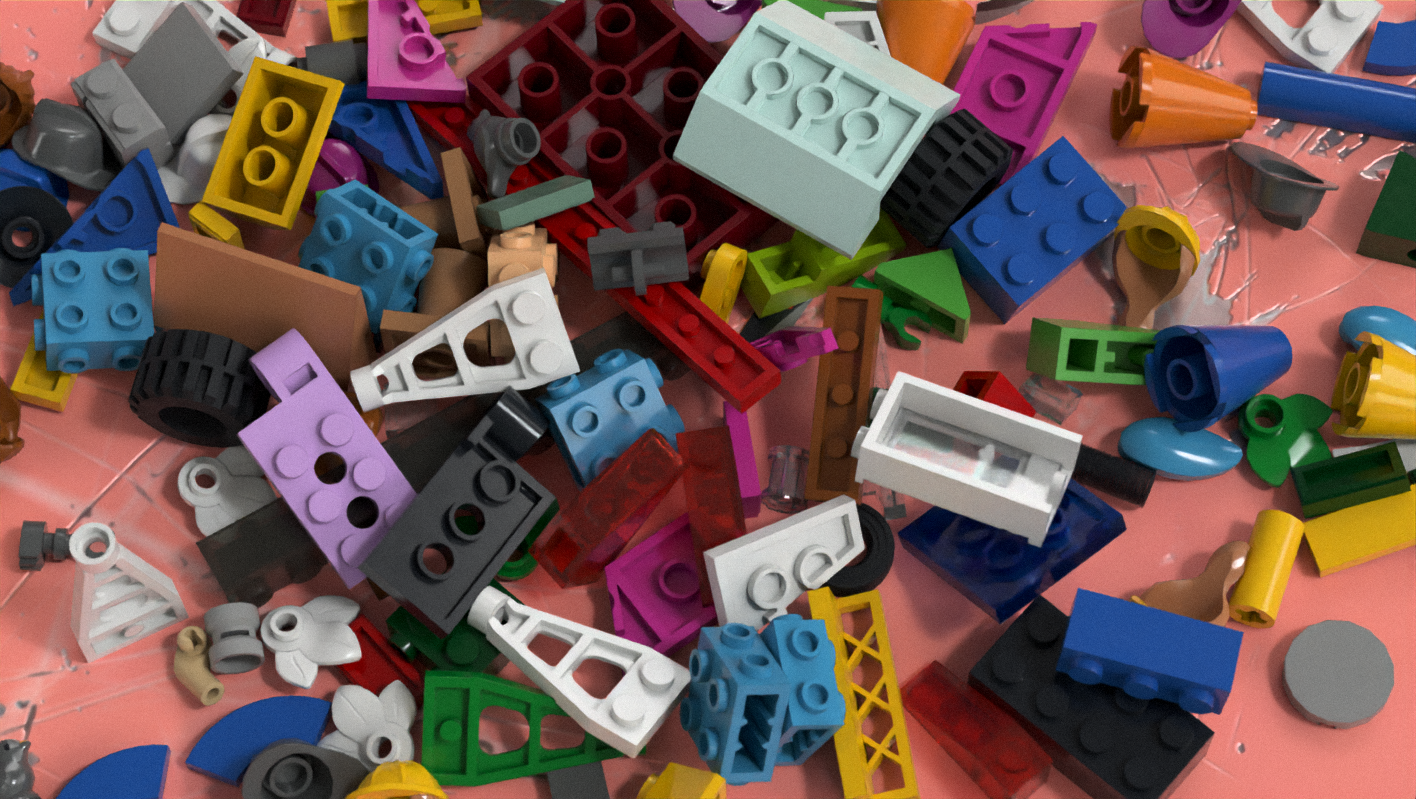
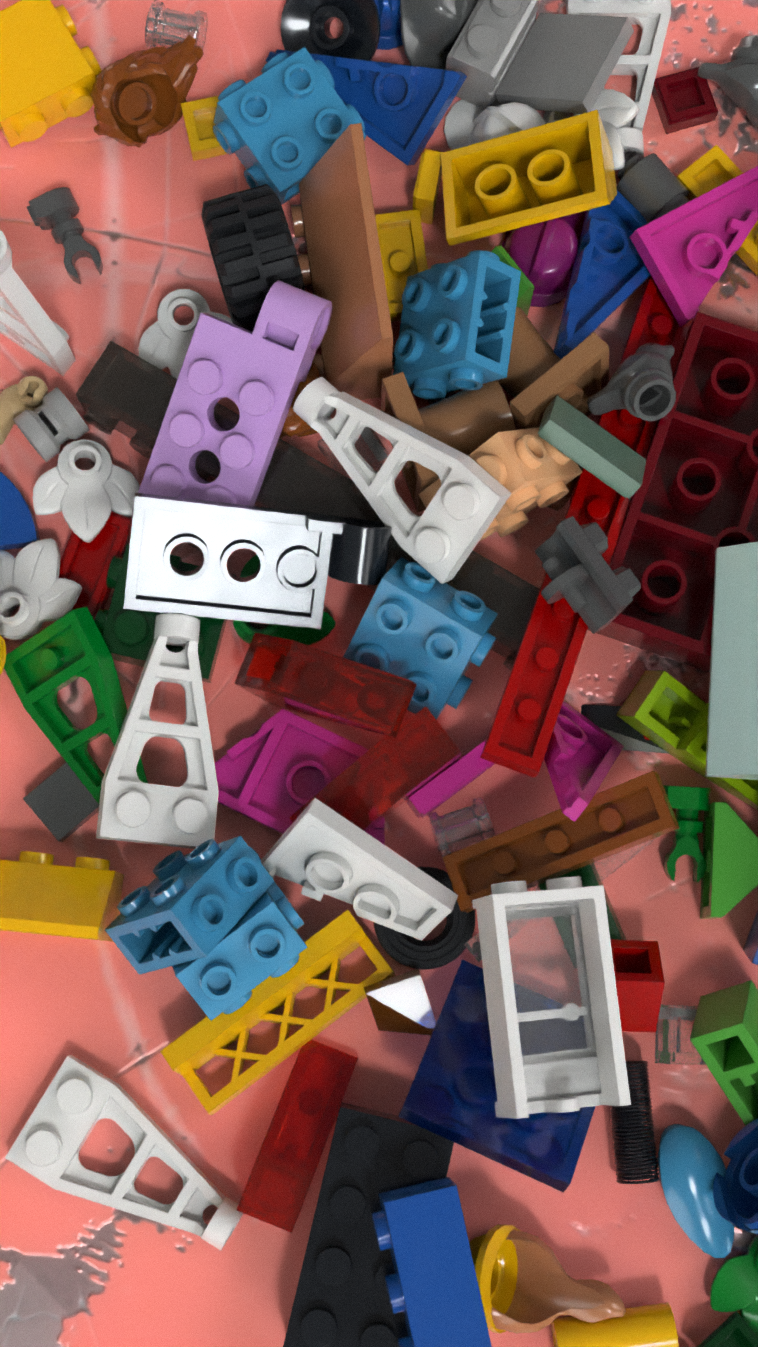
camera: 60 degrees right, 15 degrees up
yellow plate [700,243,748,324] -> none
none -> slope [364,969,439,1035]

